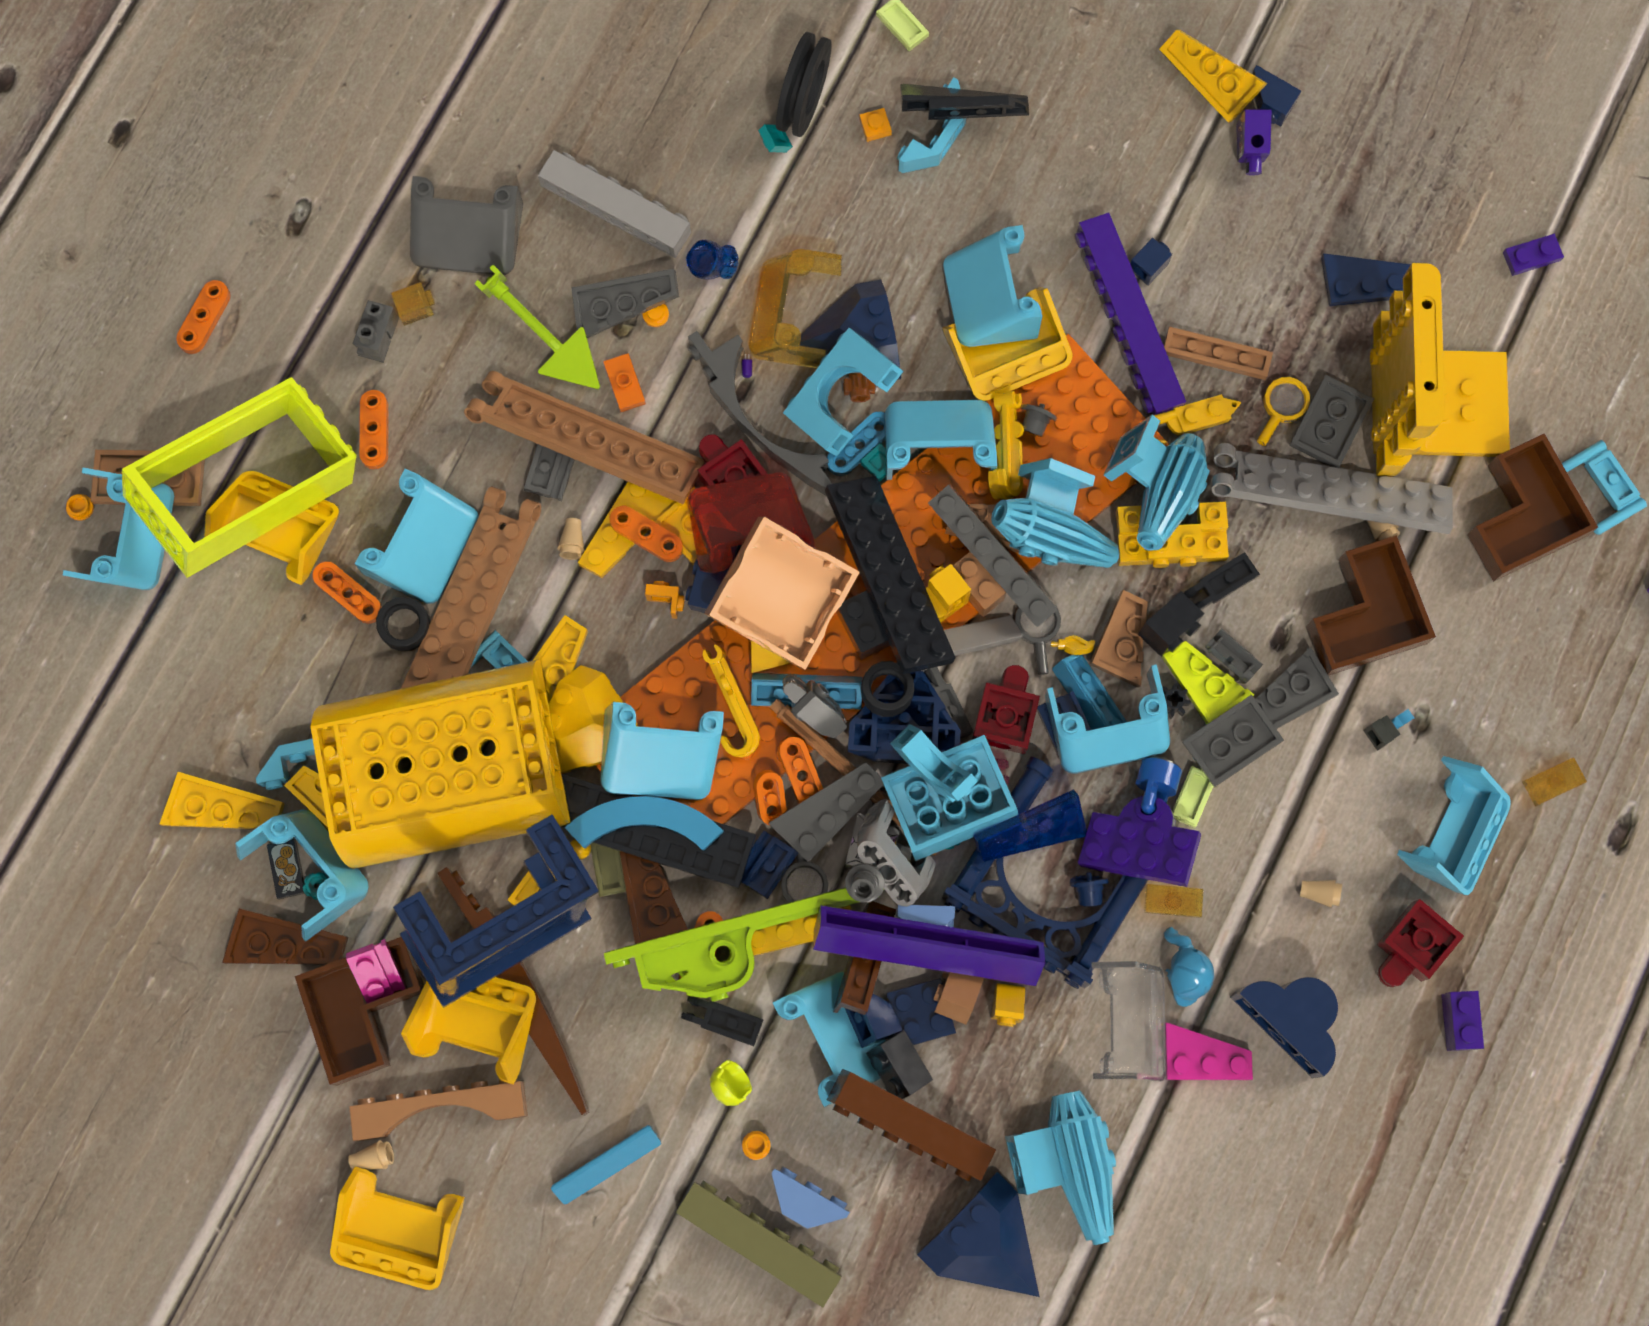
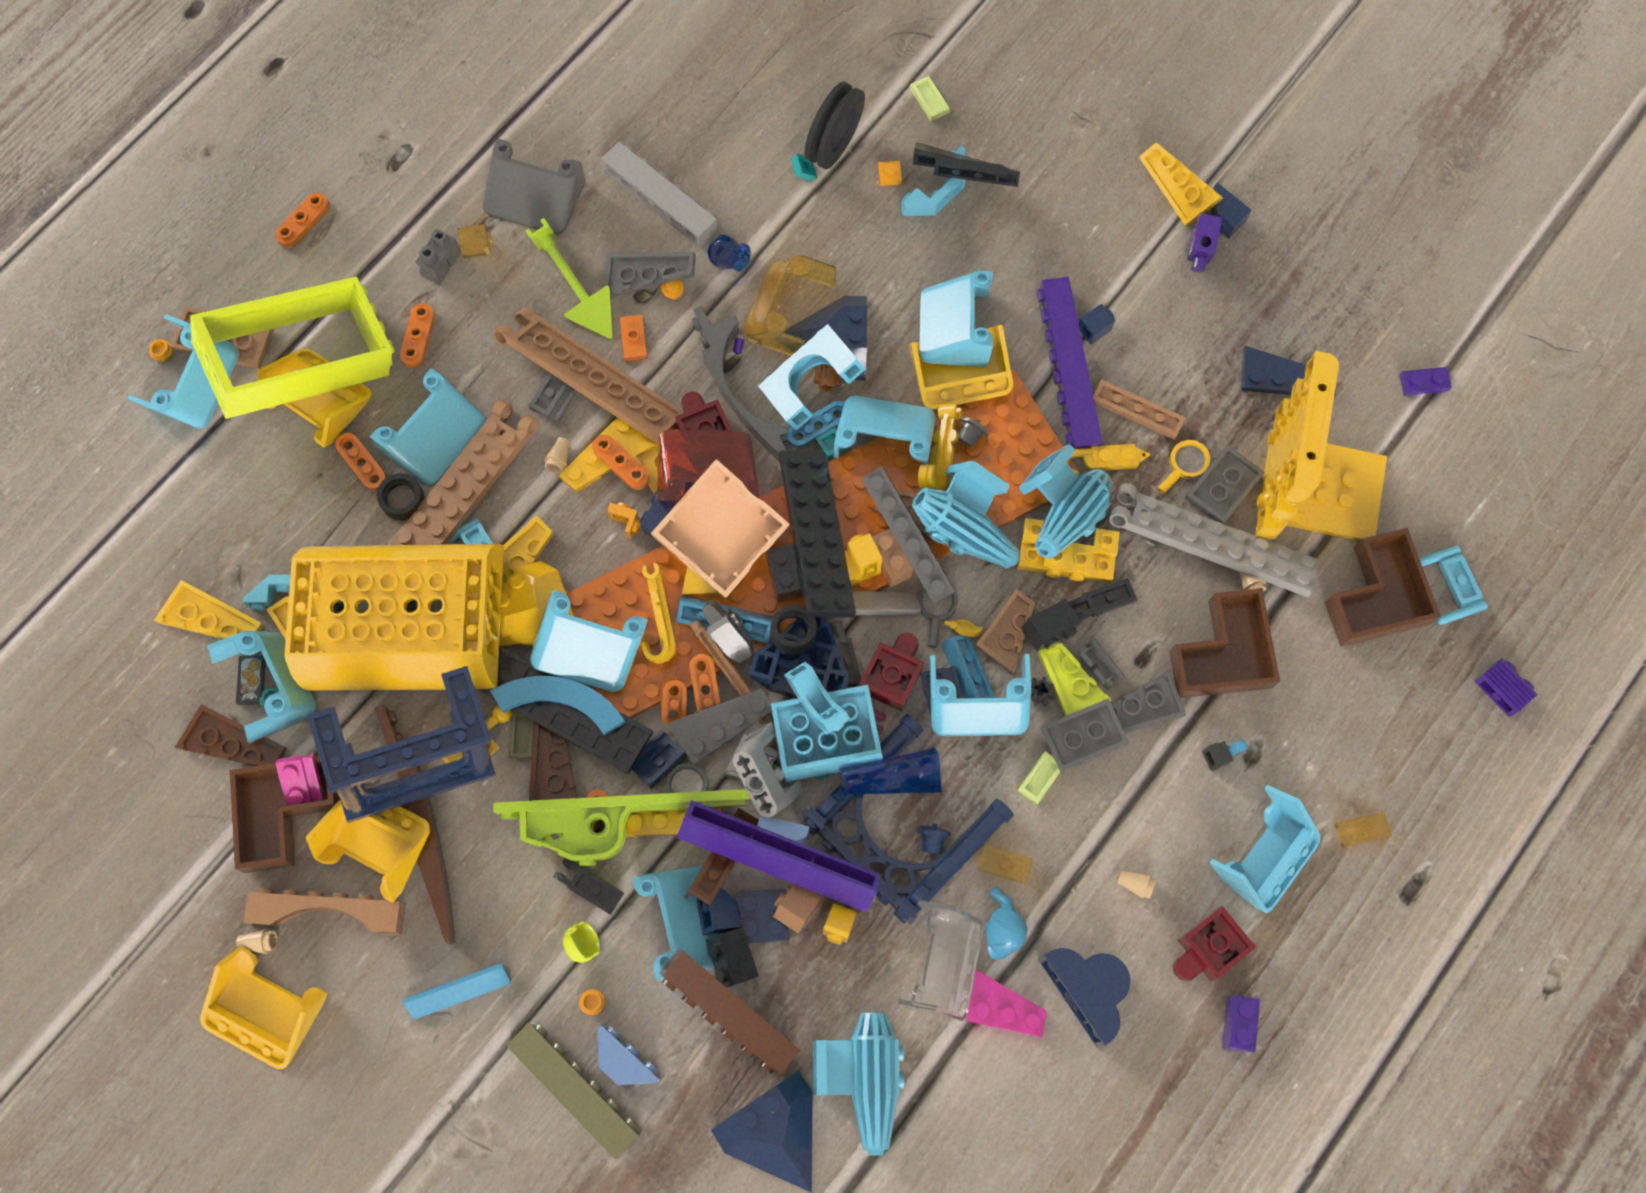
camera: 10 degrees right, 5 degrees down
dark grey piece [845,863,885,902] -> none
dark purple plate [1078,756,1201,887] -> none

